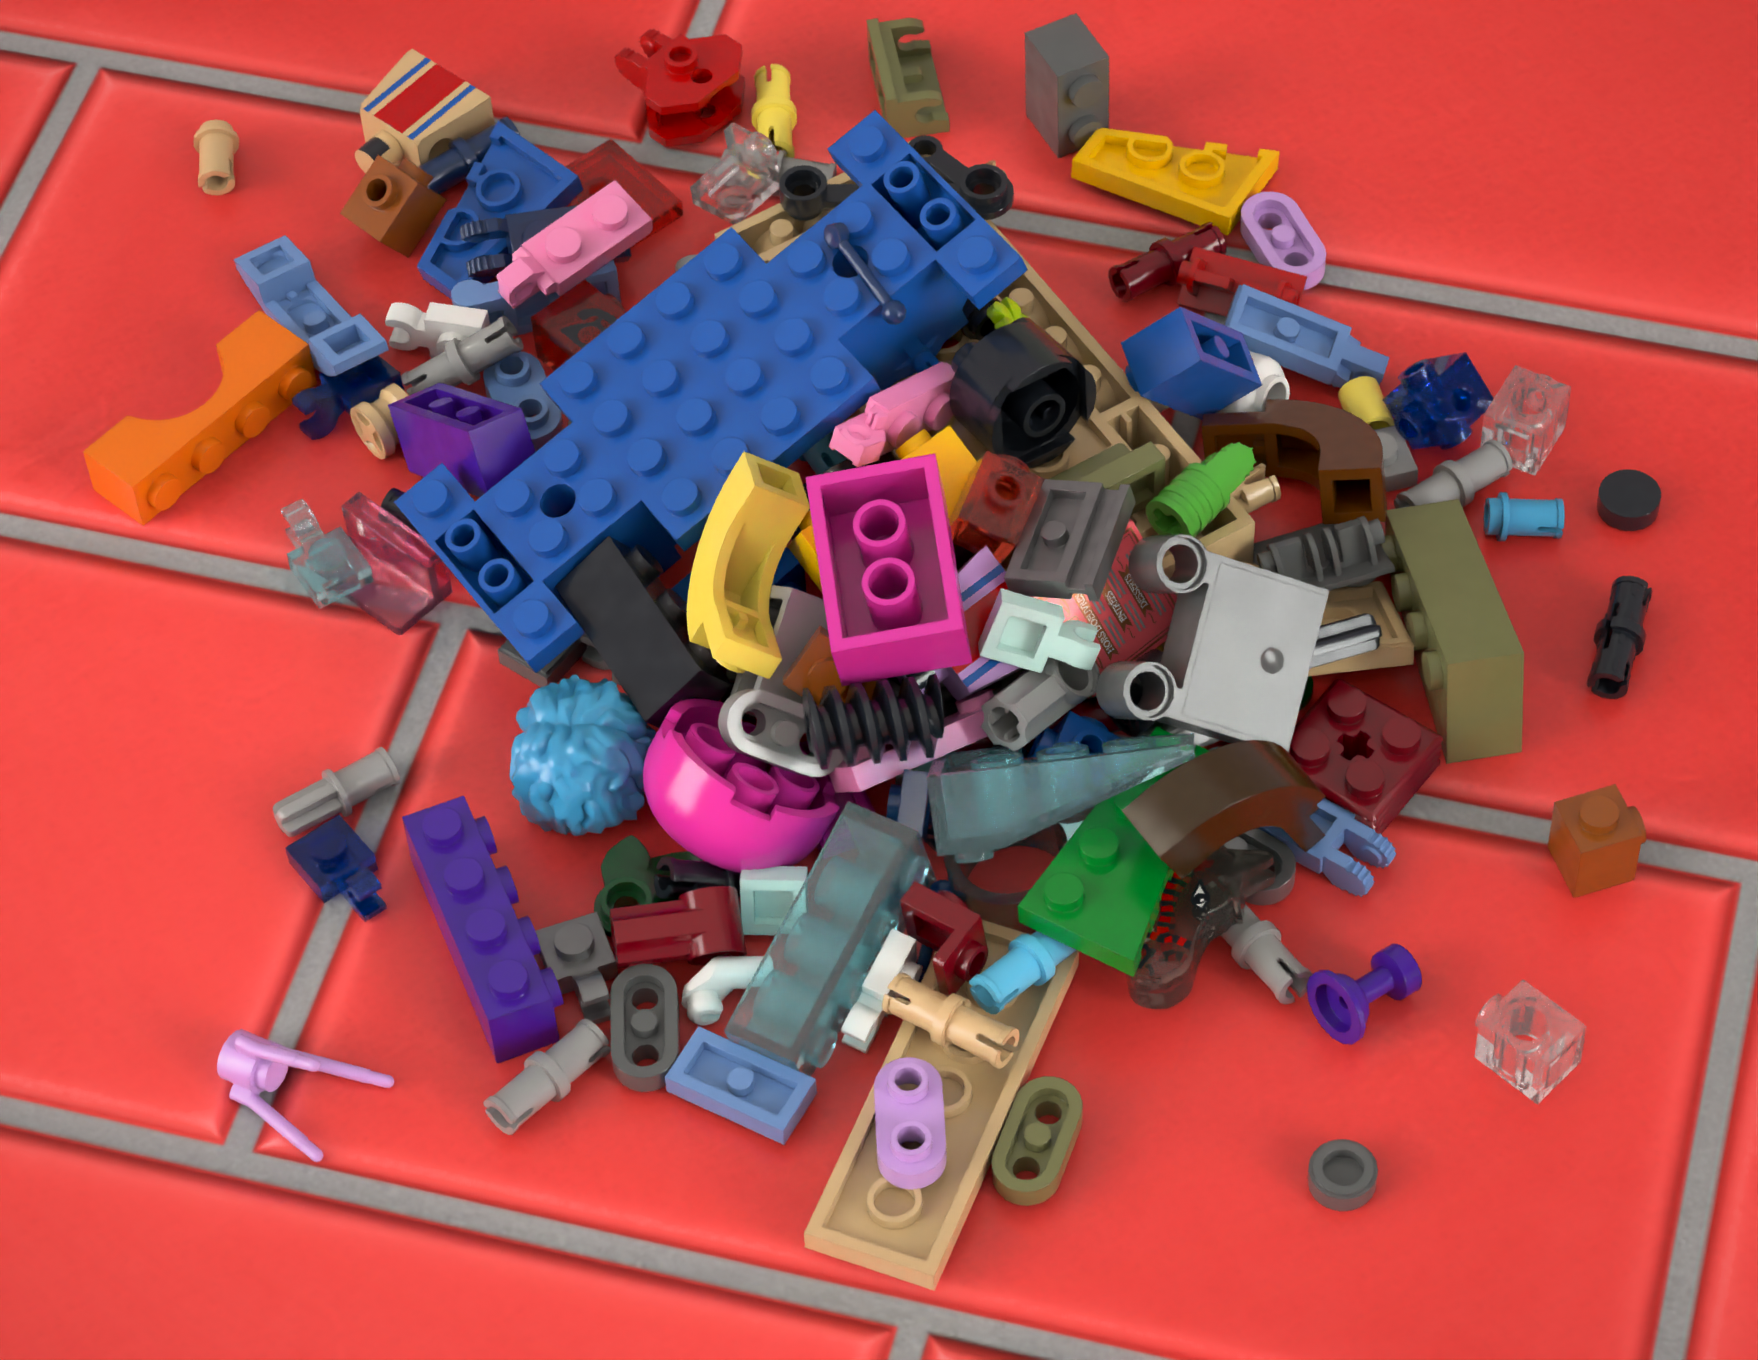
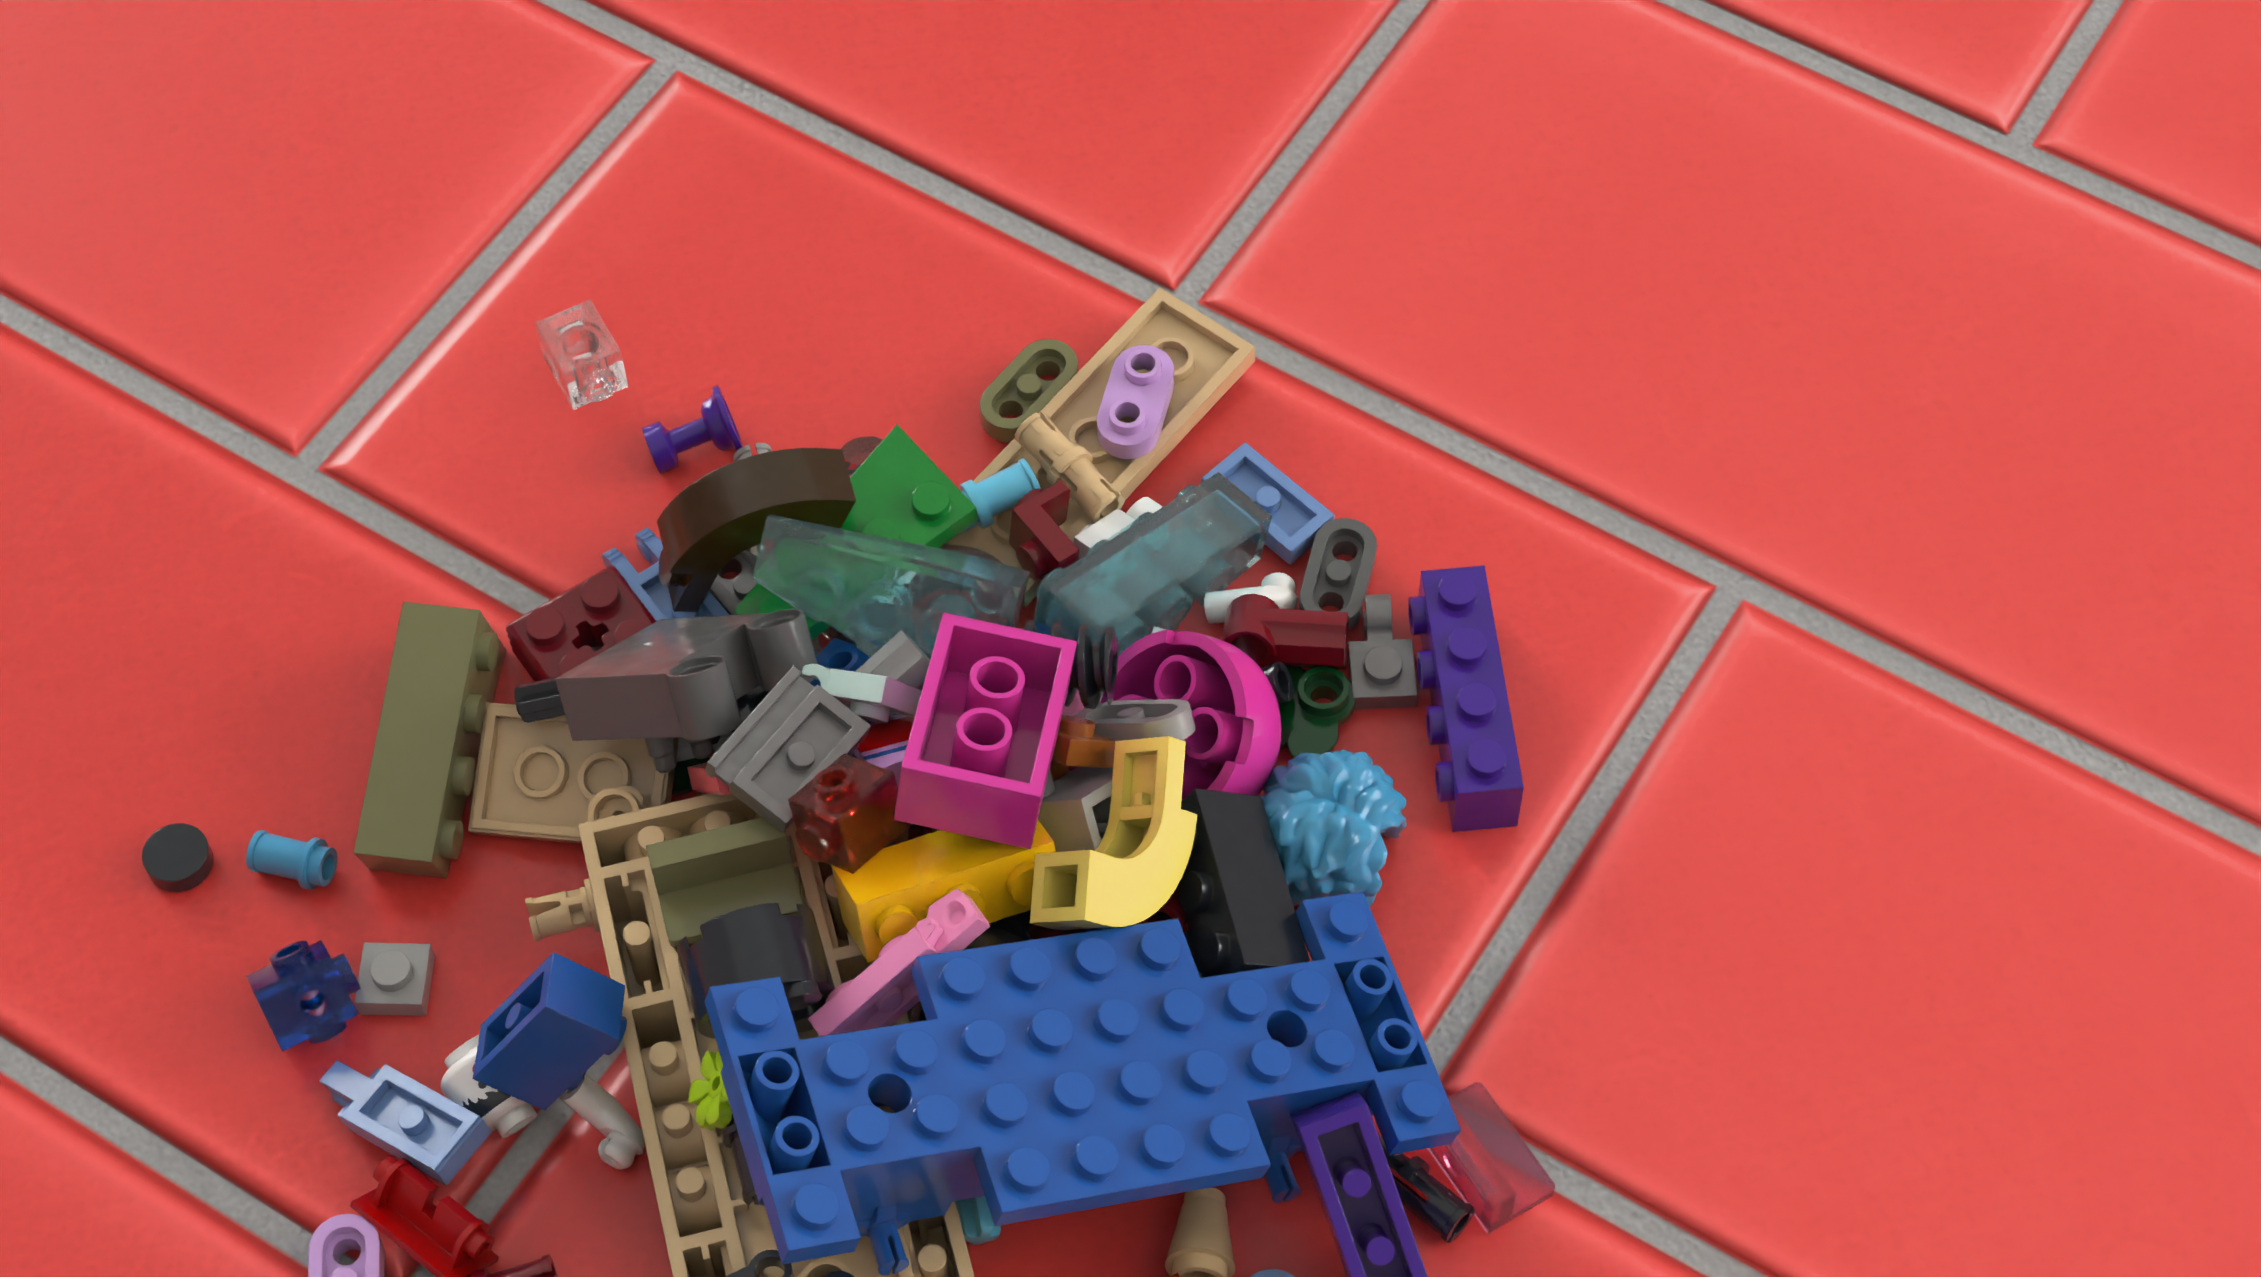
camera: 165 degrees left, 5 degrees up
lavender plant [217,1029,394,1162] -> none
light grey axle [272,747,400,837] -> none
clear light blue plate [280,499,374,609] -> none
clear blue plate [285,815,387,922] -> none
light grey pin [483,1019,611,1135] -> none
dark blue hinge [824,222,907,325] -> none
bright green hinge [1146,442,1256,537] -> none
reddish brown arch [1201,399,1387,524] -> none
dark grey hinge [1253,516,1395,590] -> none
dark grey tile [1308,1139,1378,1211] -> none
light yellow hinge [1338,376,1395,430] -> none
light grey pin [1394,439,1513,509] -> none
clear brick [1480,365,1571,476] -> none
dark orange brick [1548,784,1646,898] -> none
black pin [1587,576,1653,699] -> none

